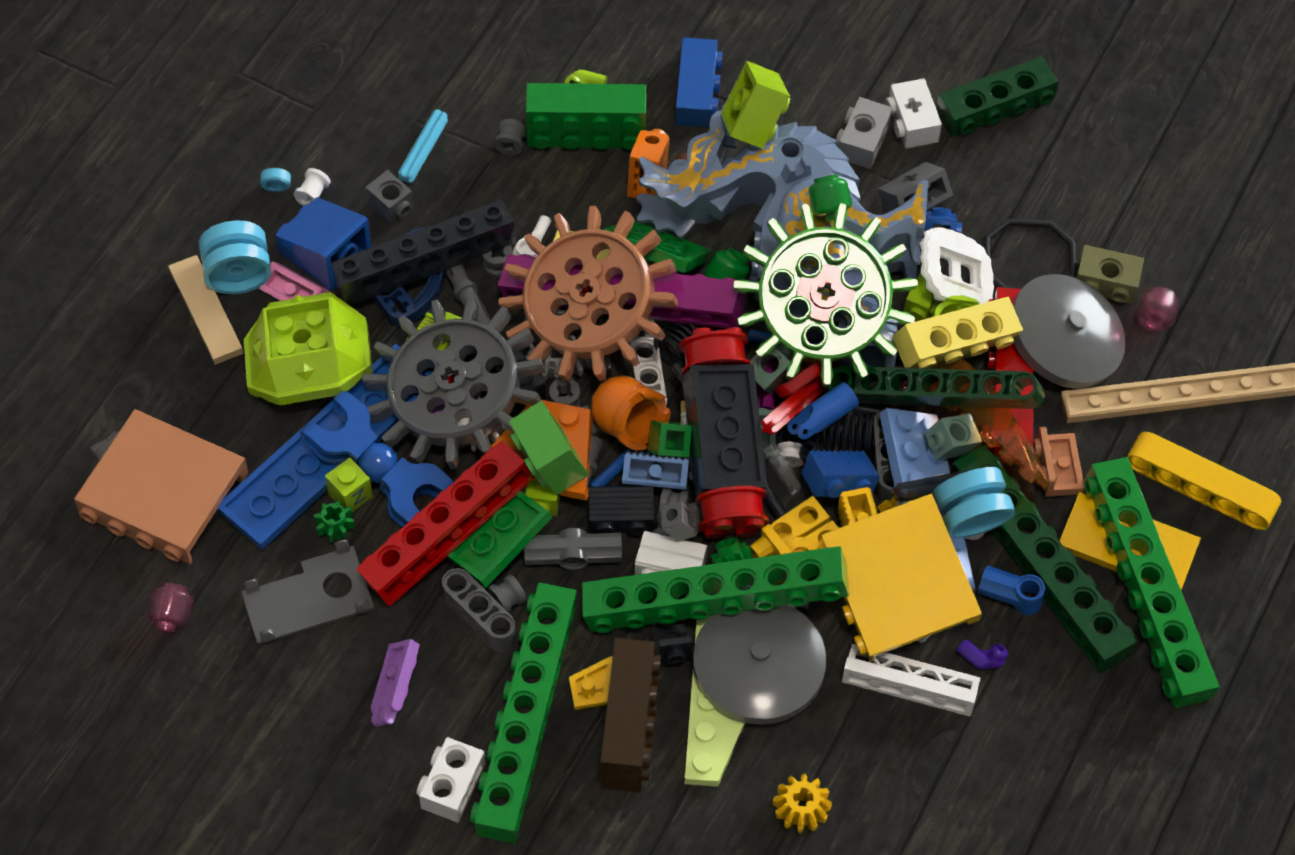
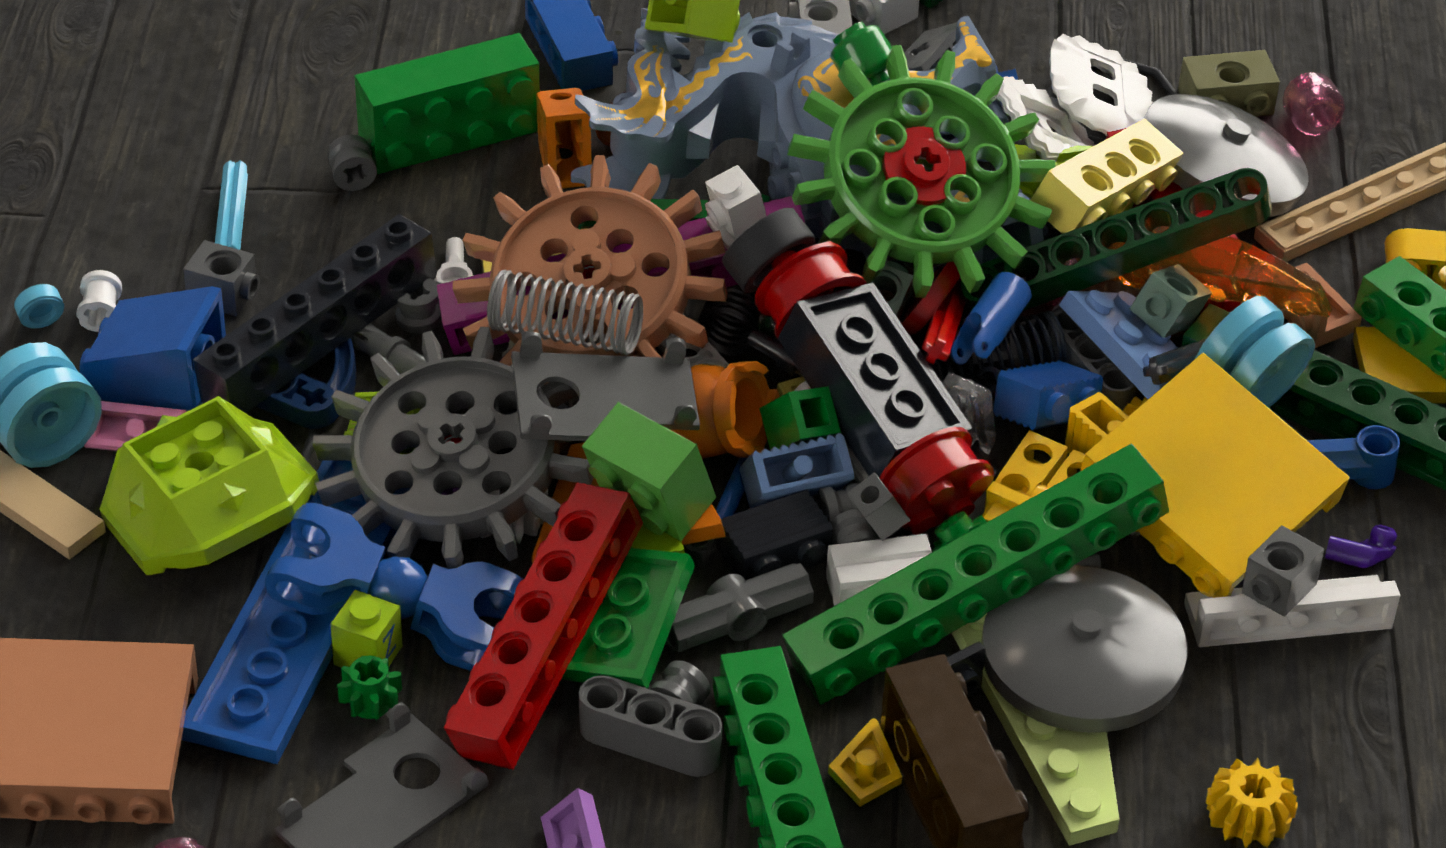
camera: 25 degrees left, 15 degrees down
none -> light grey piece [487,269,644,356]
none -> dark grey piece [511,332,700,441]
none -> white brick [705,165,766,249]
none -> black tyre [722,208,815,293]
none -> white piece [1049,34,1153,136]
none -> dark grey brick [1242,525,1324,617]

